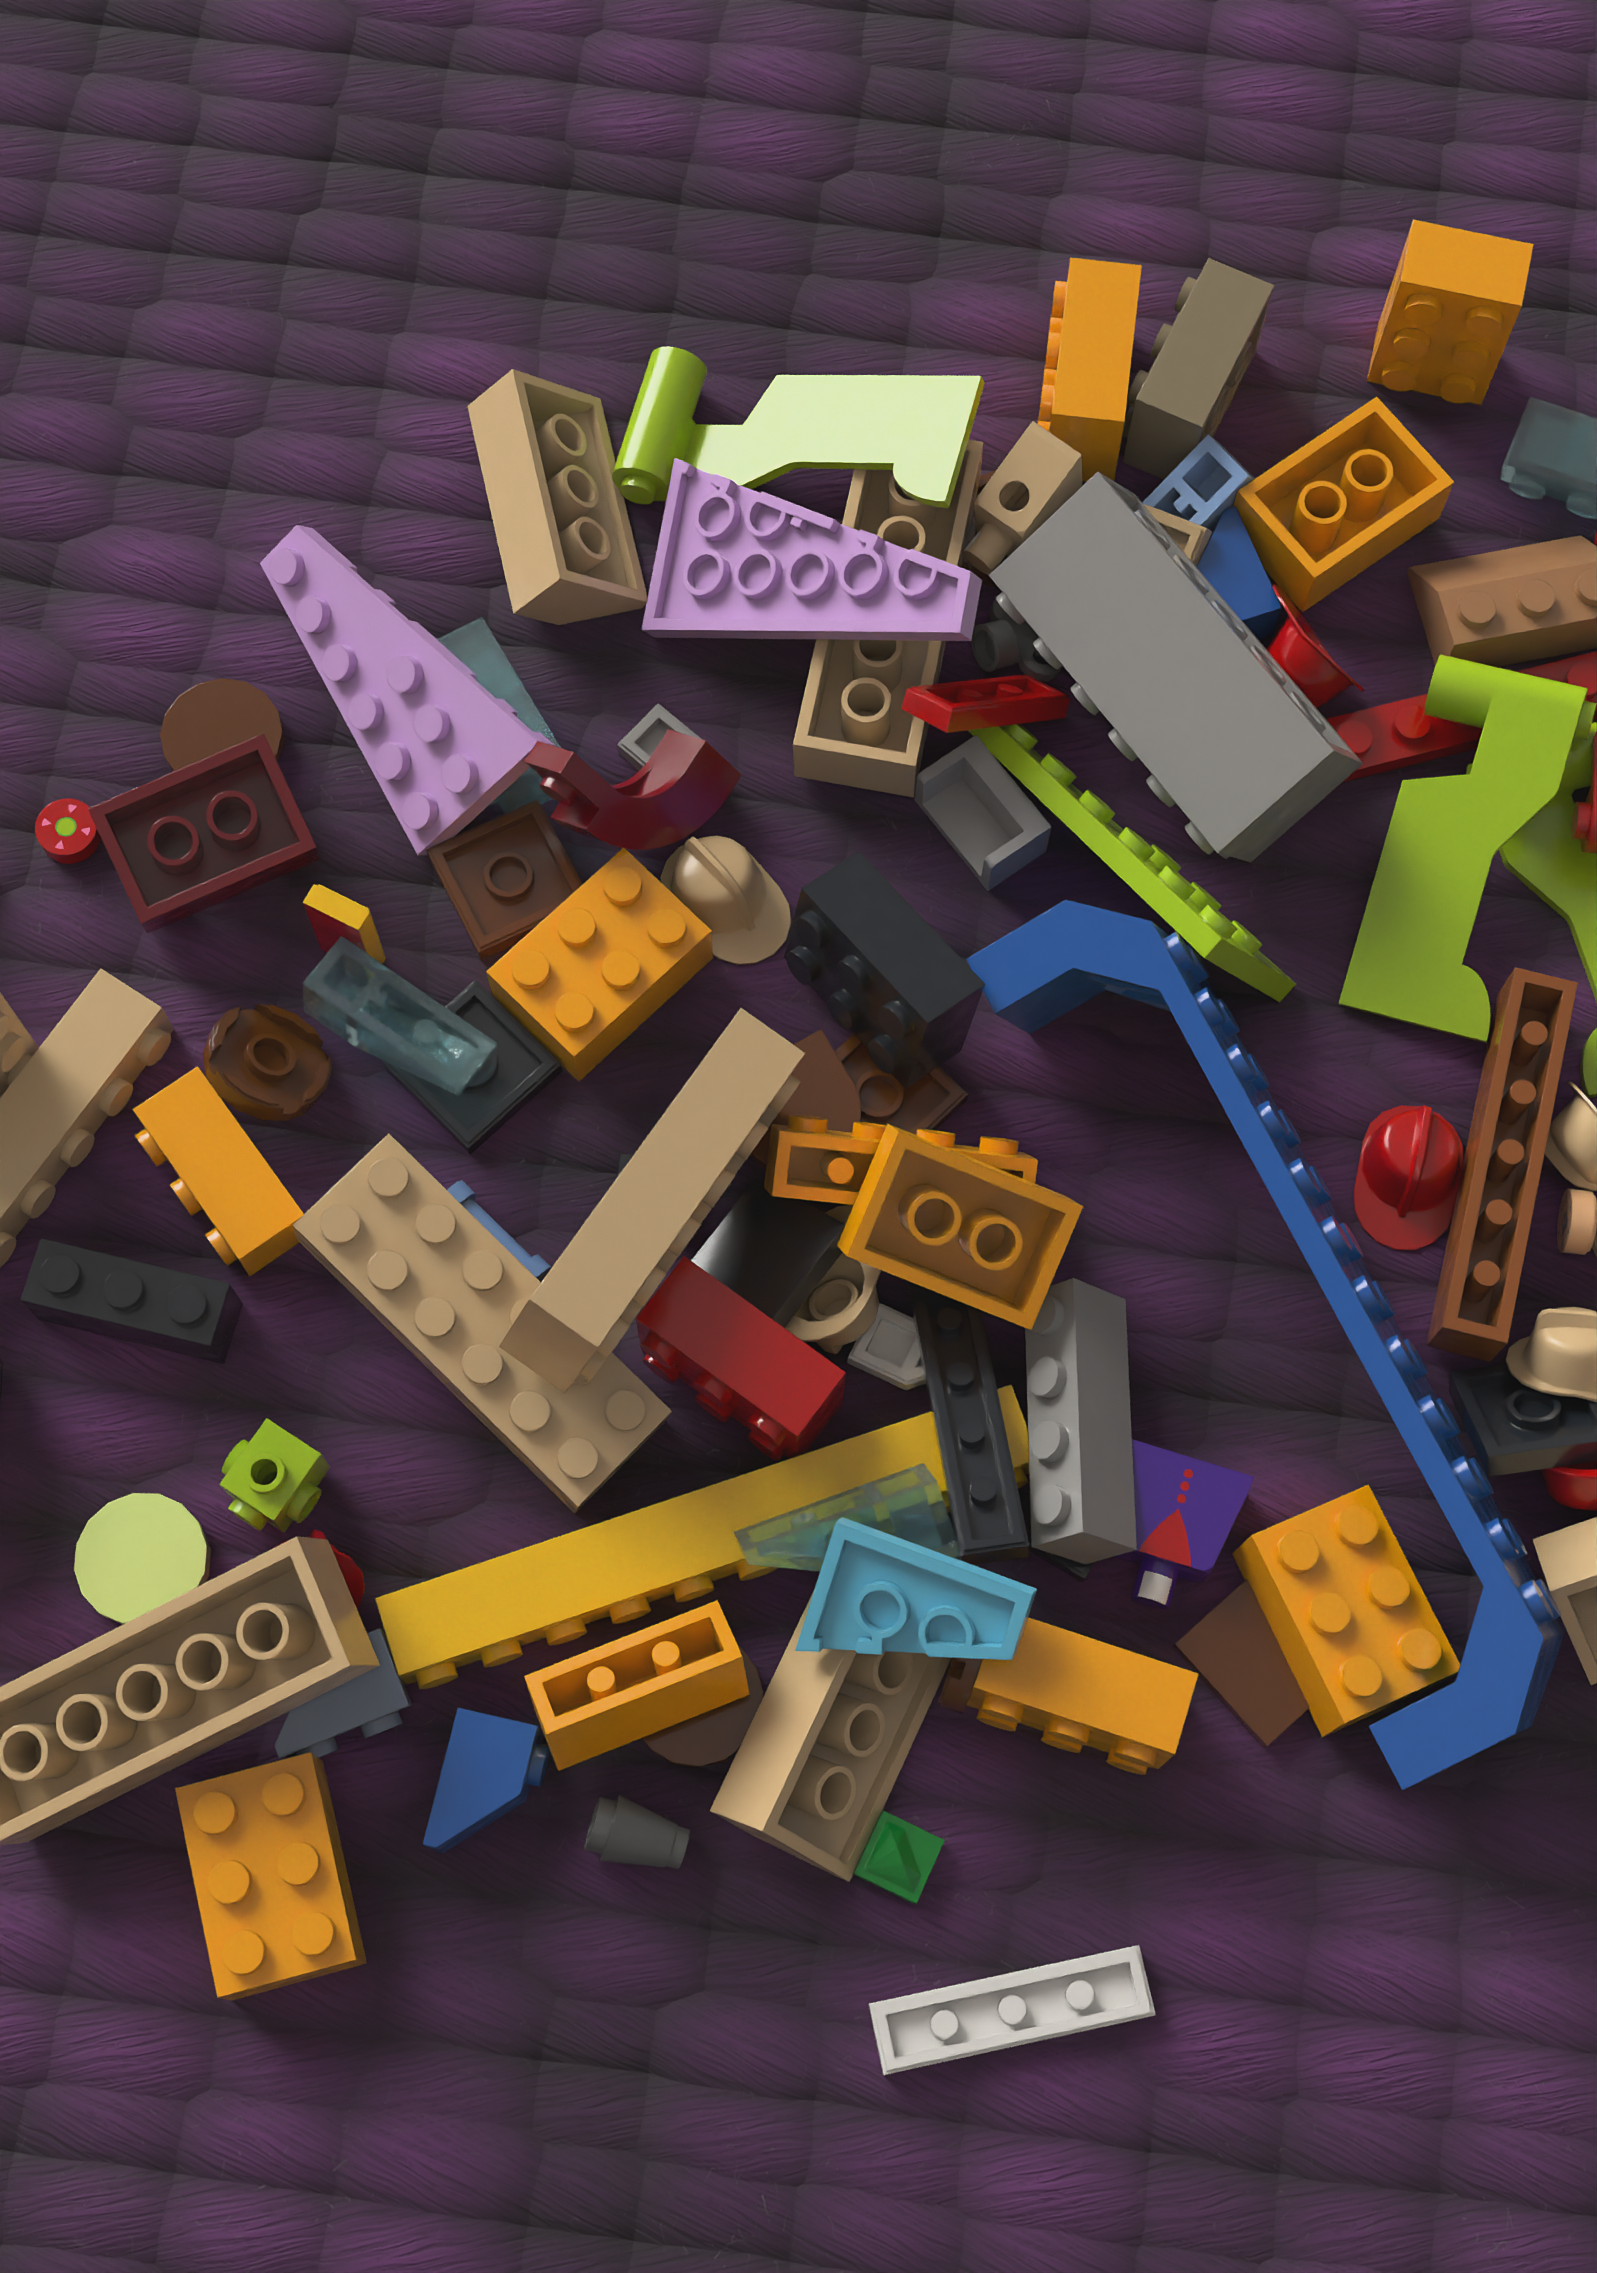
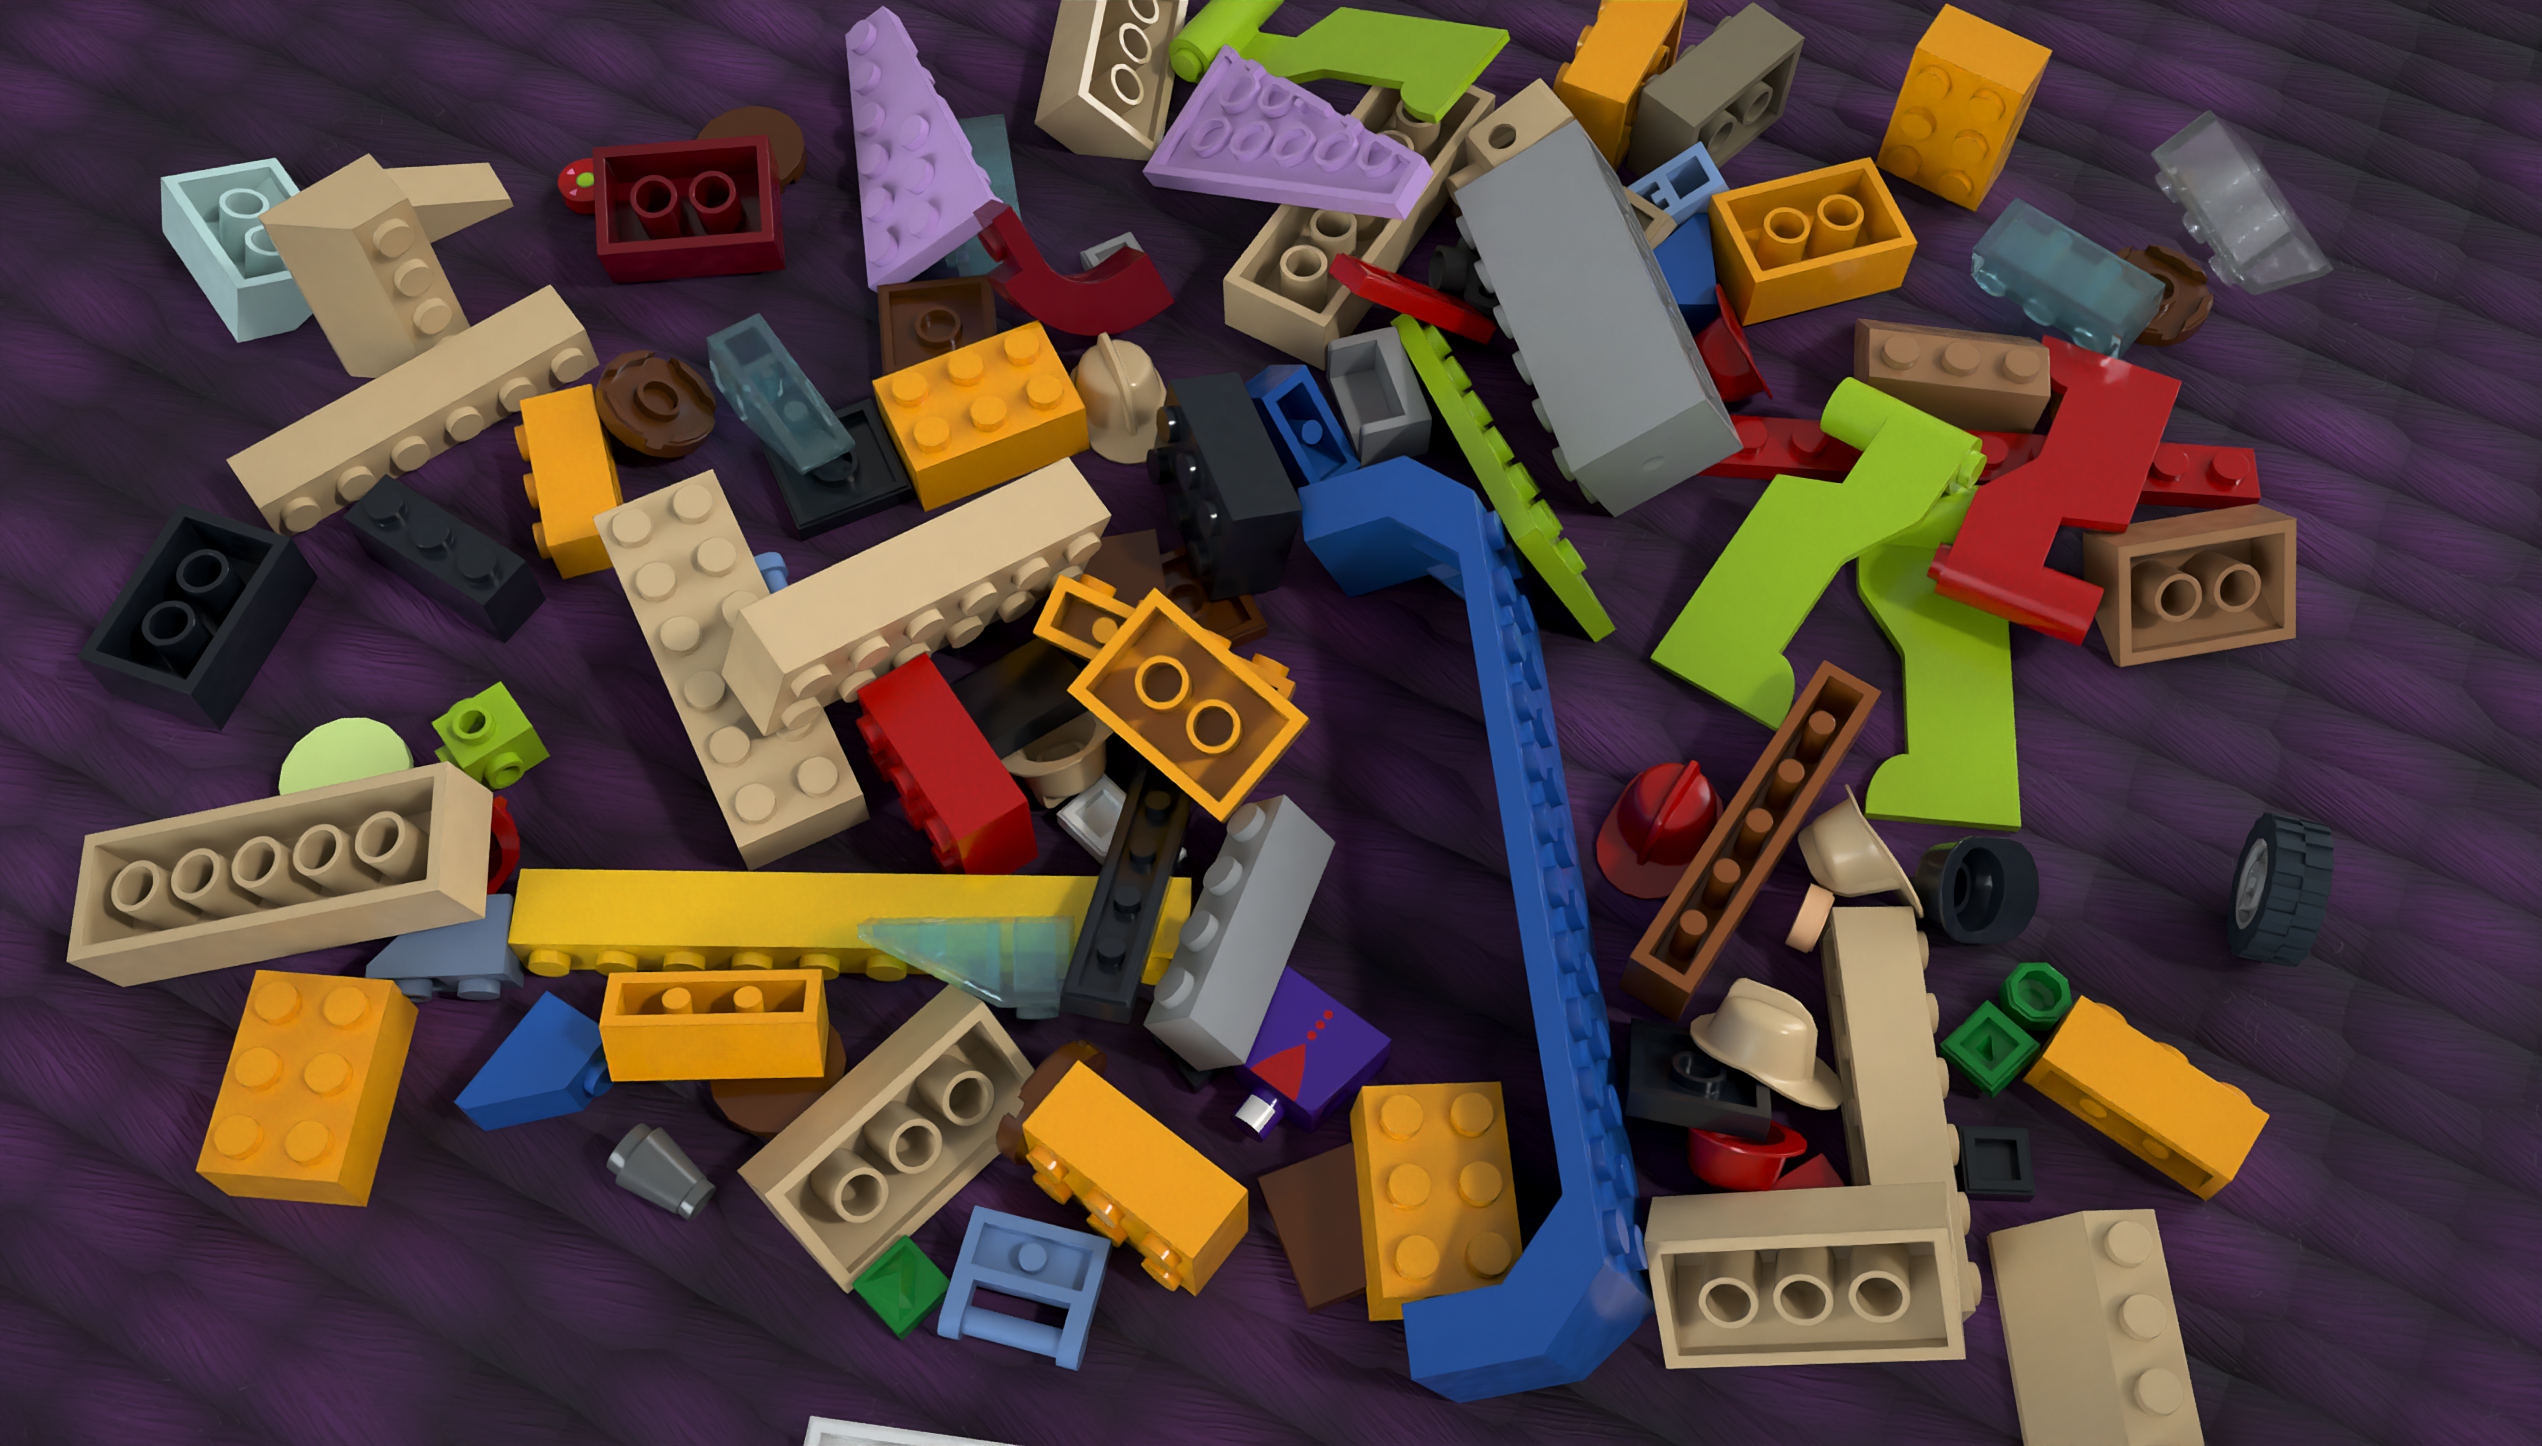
camera: 20 degrees right, 10 degrees down
yellow tile [303,884,386,976] -> none
medium azure wing [795,1517,1037,1660] -> none
none -> medium blue plate [937,1205,1113,1371]
none -> blue slope [1244,365,1361,488]

